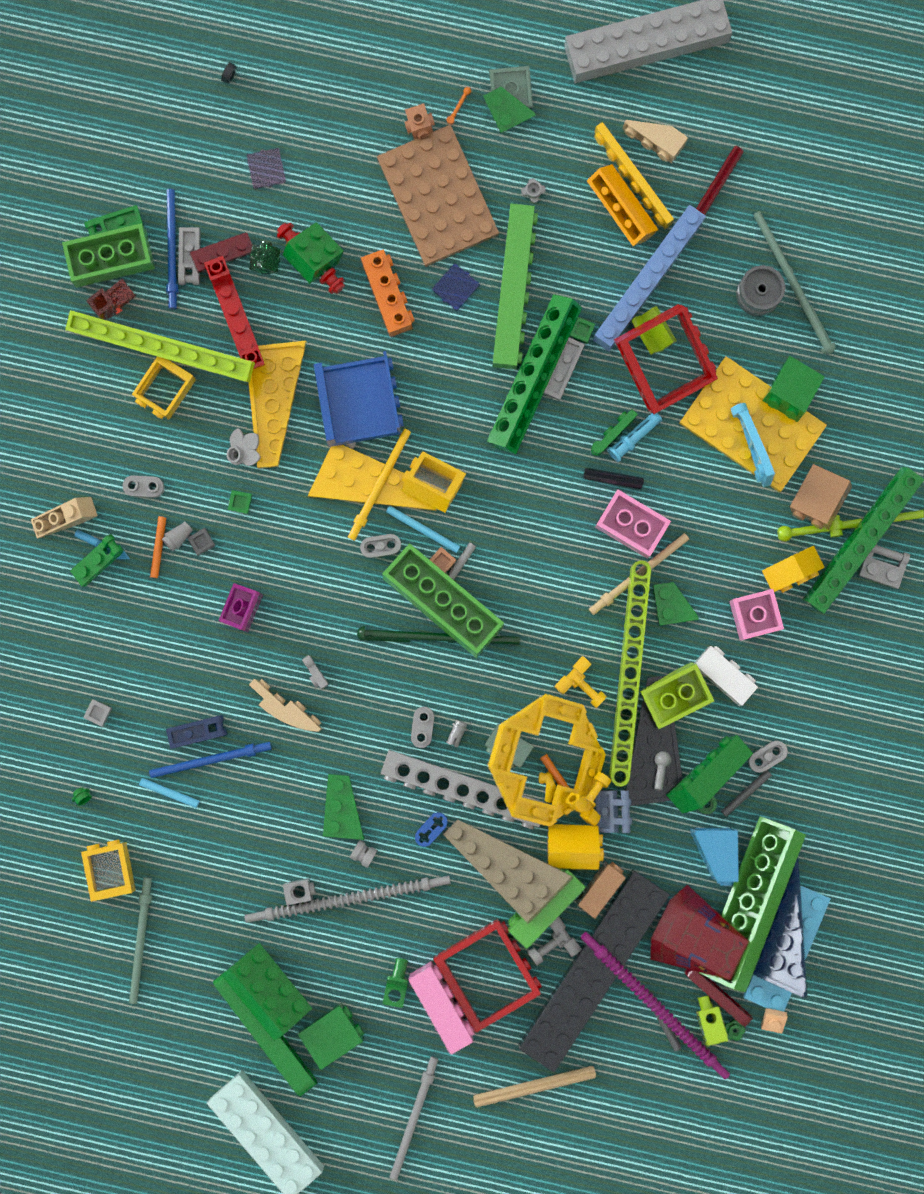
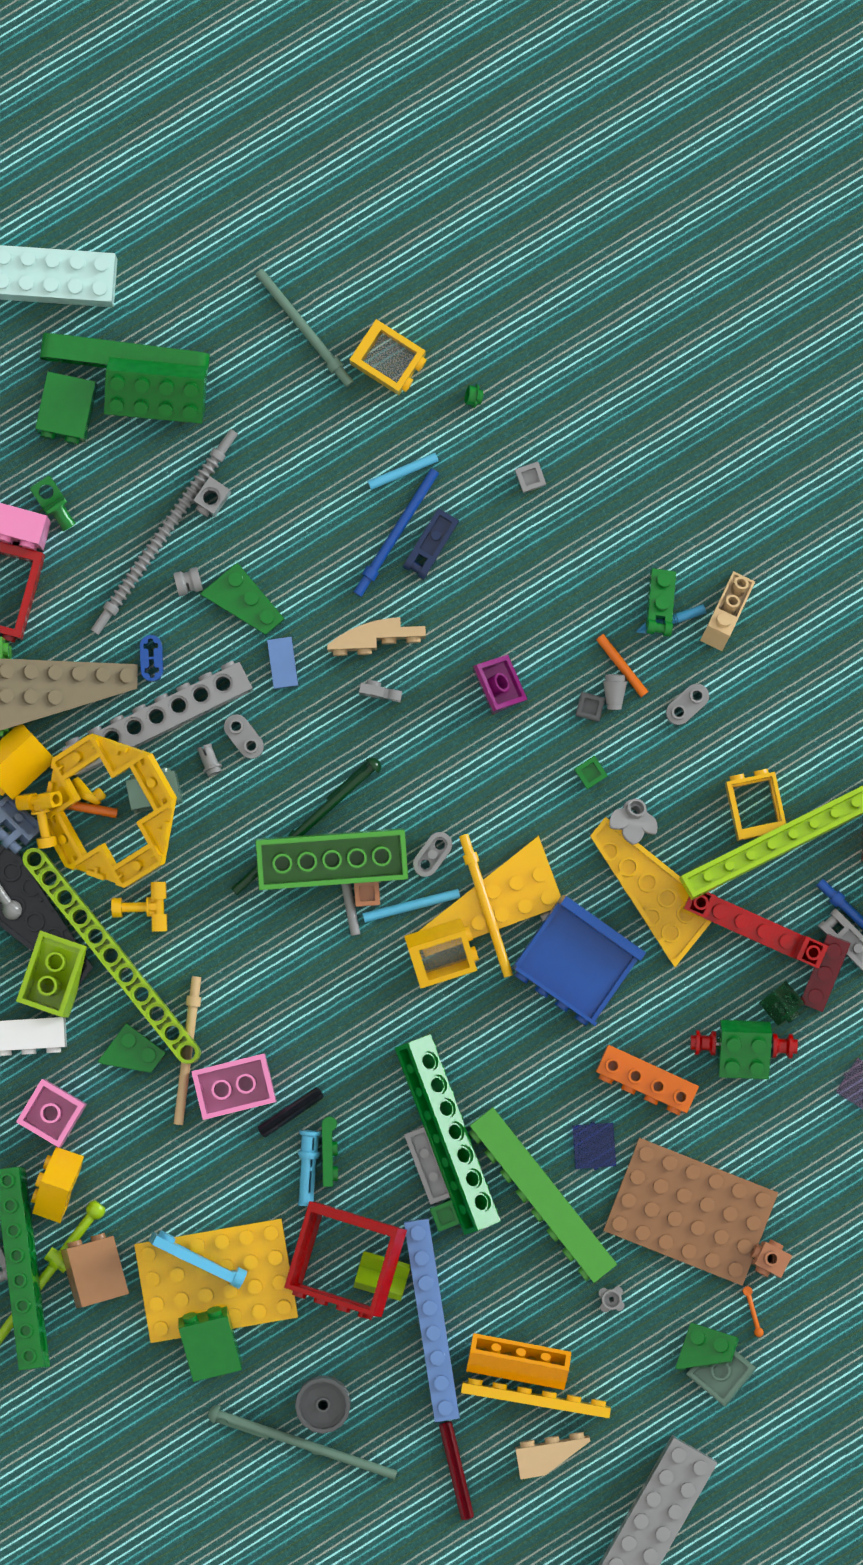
camera: 130 degrees right, 0 degrees up
none -> medium blue tile [267,637,298,689]

